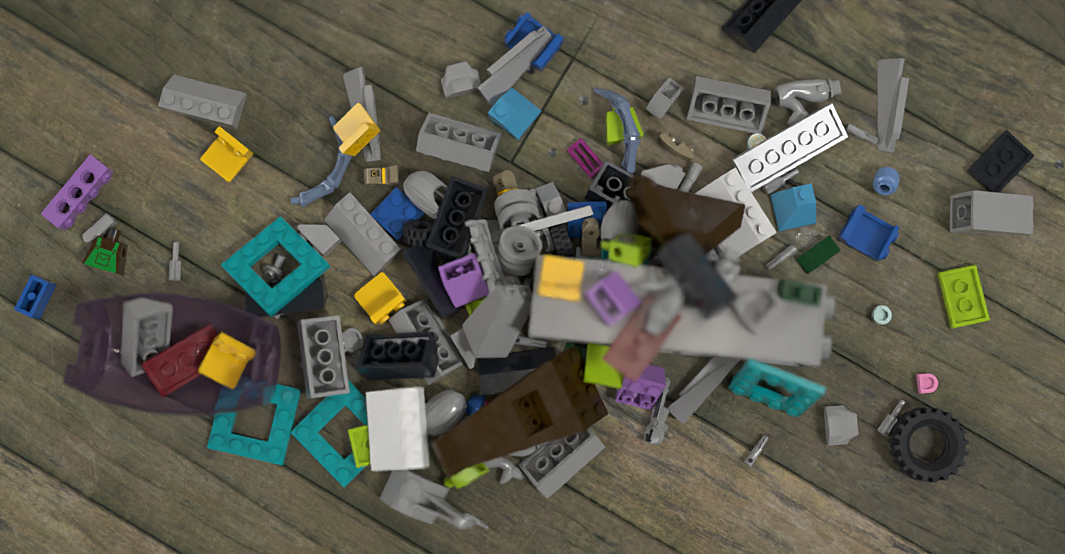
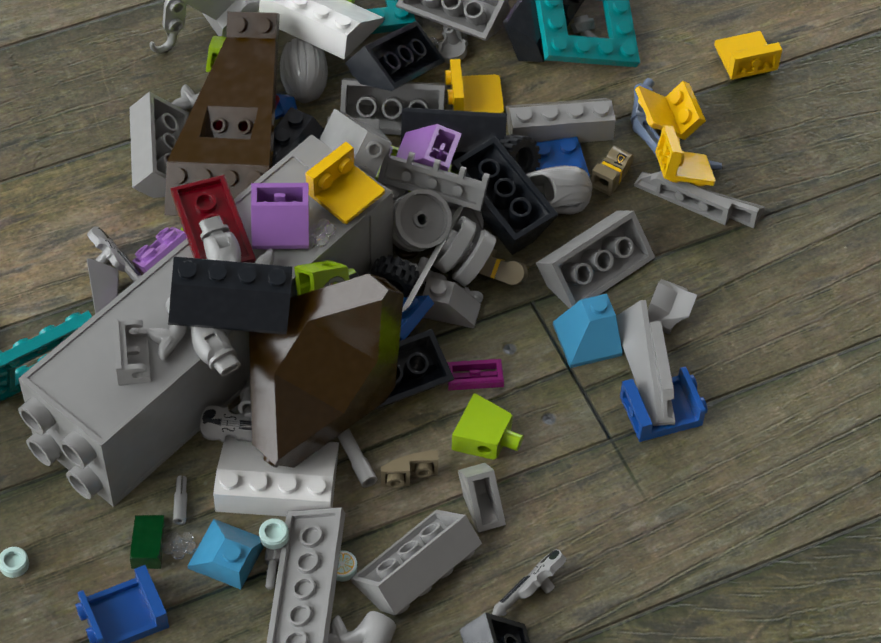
camera: 125 degrees right, 30 degrees down
light grey slope [158,75,247,130] -> none
light grey slope [297,225,342,257] -> none
sand blue animal [594,87,641,174] -> none
light grey slope [641,164,686,189] -> none
dark green slope [776,280,822,307] -> none
none -> light aqua tile [259,518,289,549]
none -> light grey piece [492,549,566,616]
none -> yellow bracket [635,81,706,140]

